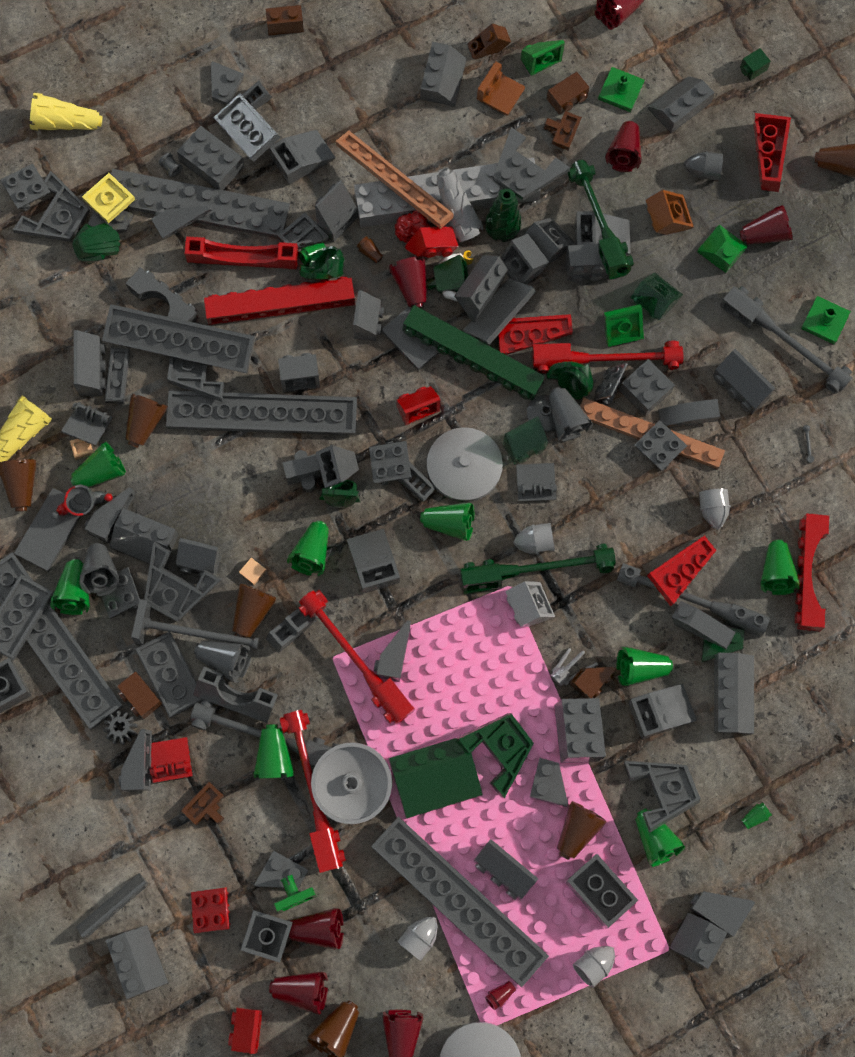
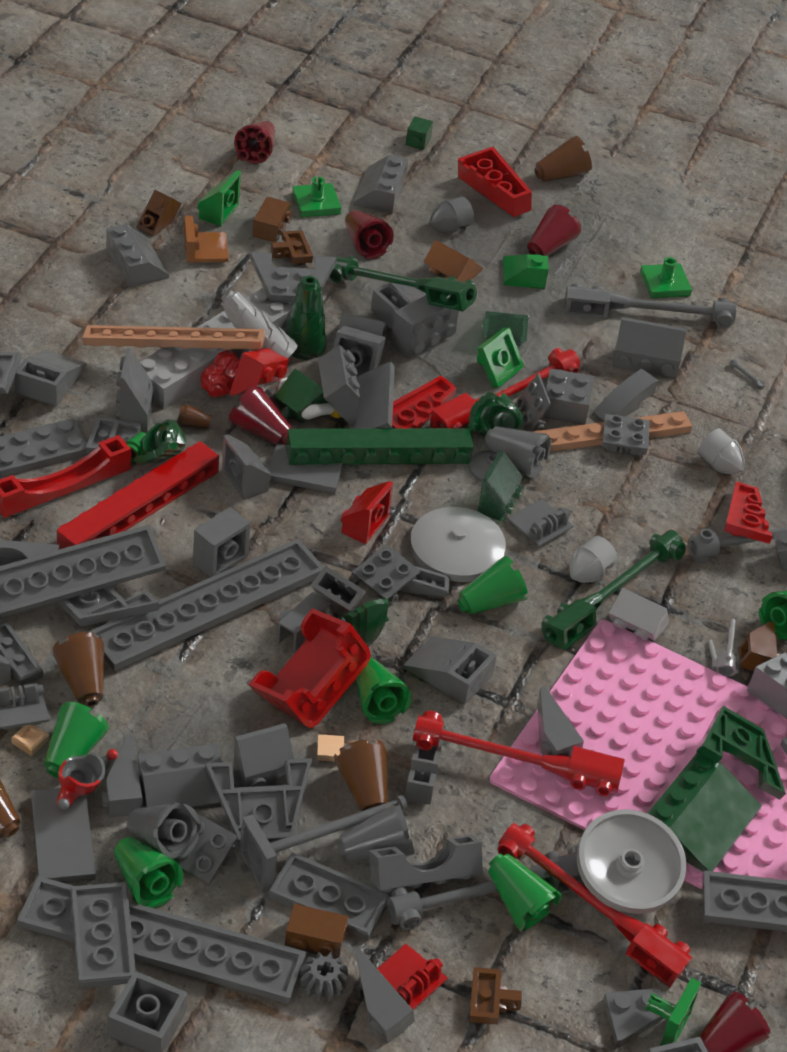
camera: 40 degrees left, 30 degrees down
none -> red windscreen [248,608,371,728]

